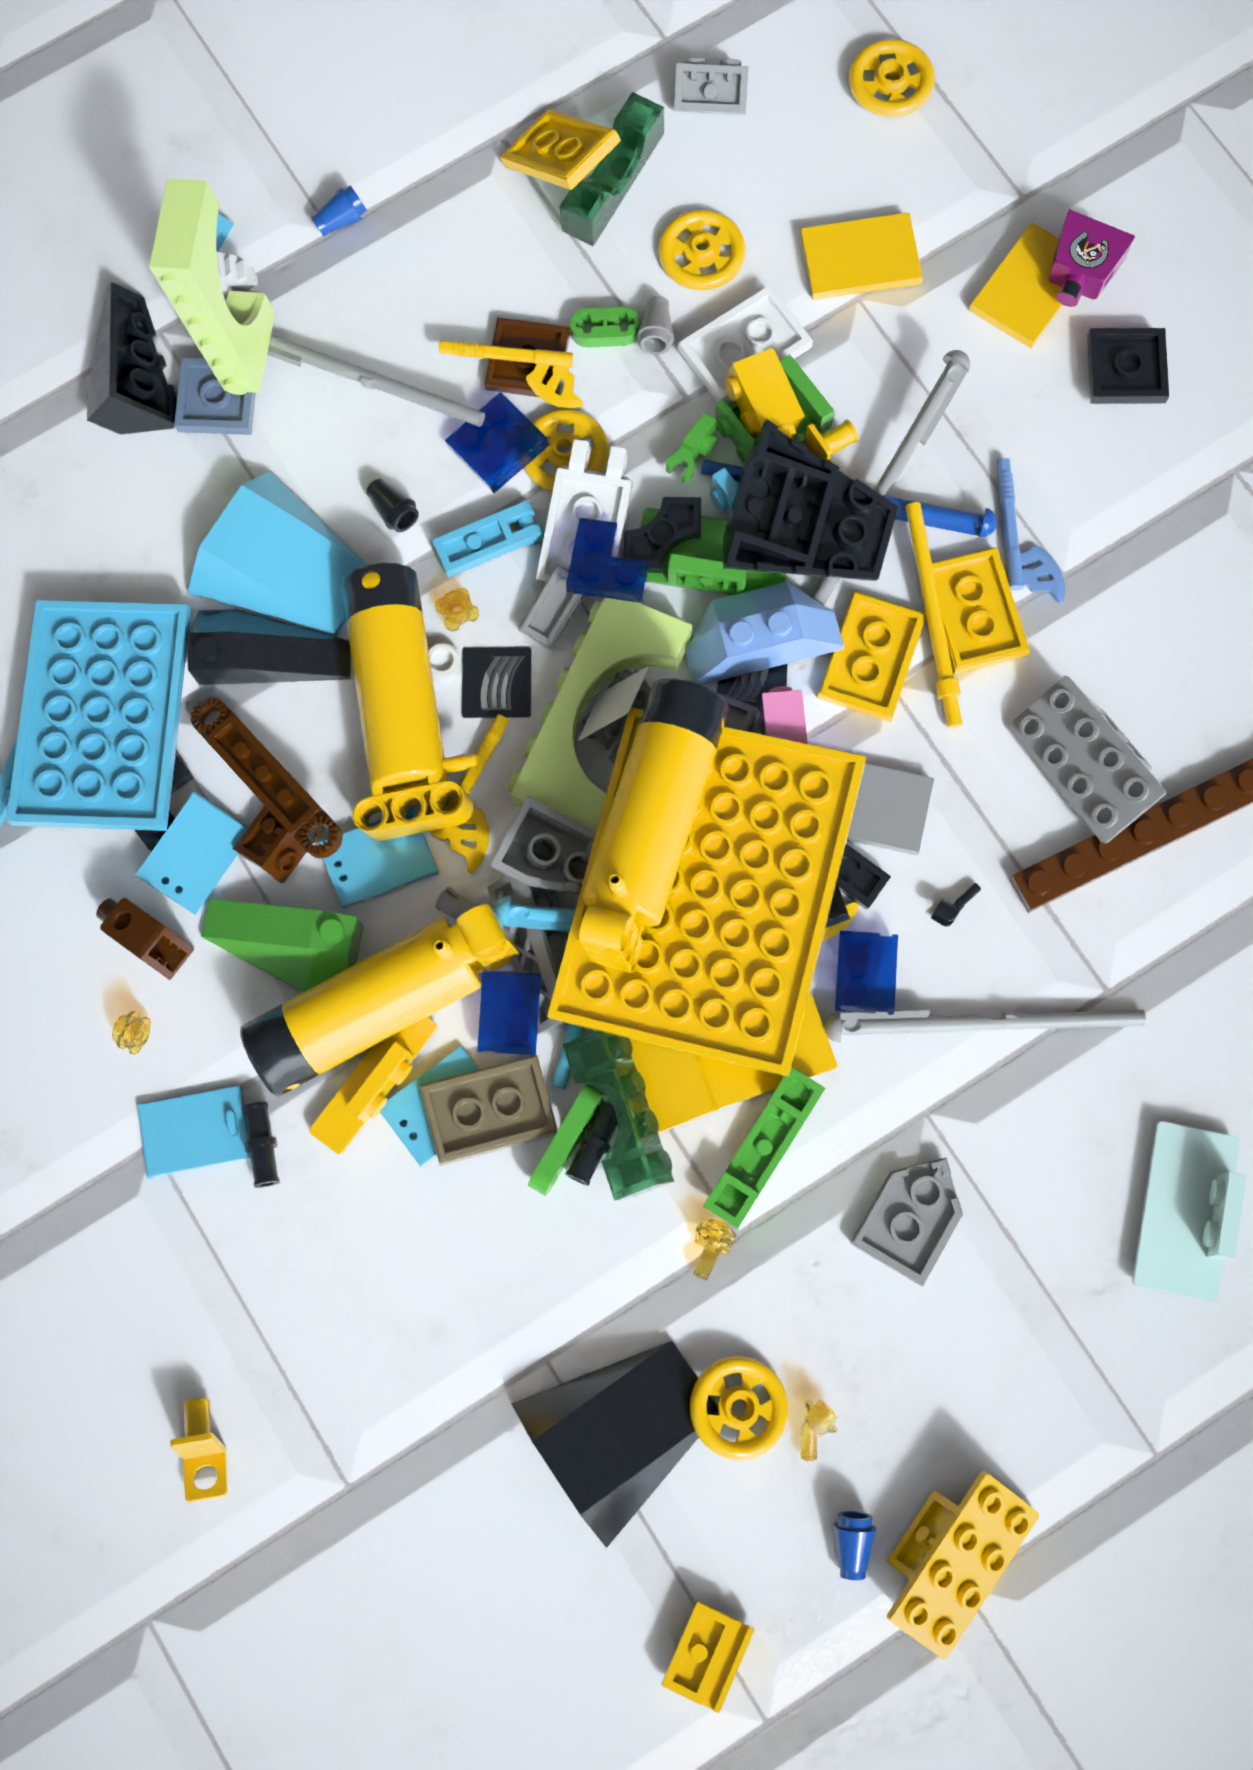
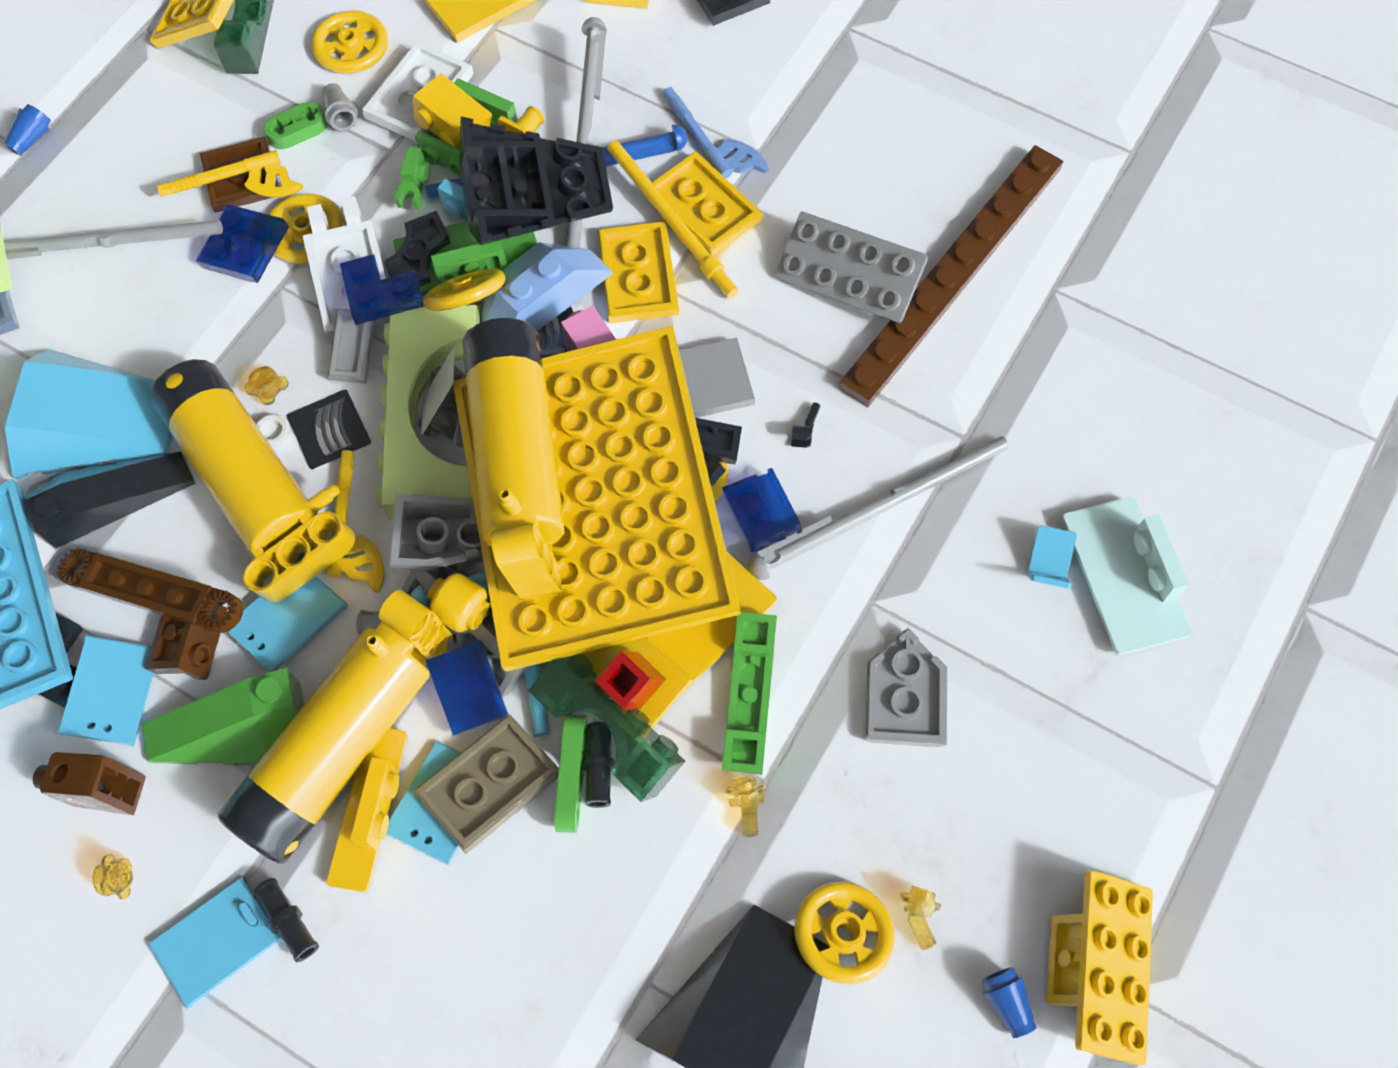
camera: 30 degrees left, 10 degrees down
black cone [366,478,419,532] -> none
medium azure plate [432,502,544,578] -> none
none -> yellow plate [423,268,506,311]
none -> yellow head [427,573,490,633]
none -> red brick [595,651,666,710]
none -> medium azure bracket [1027,525,1077,589]

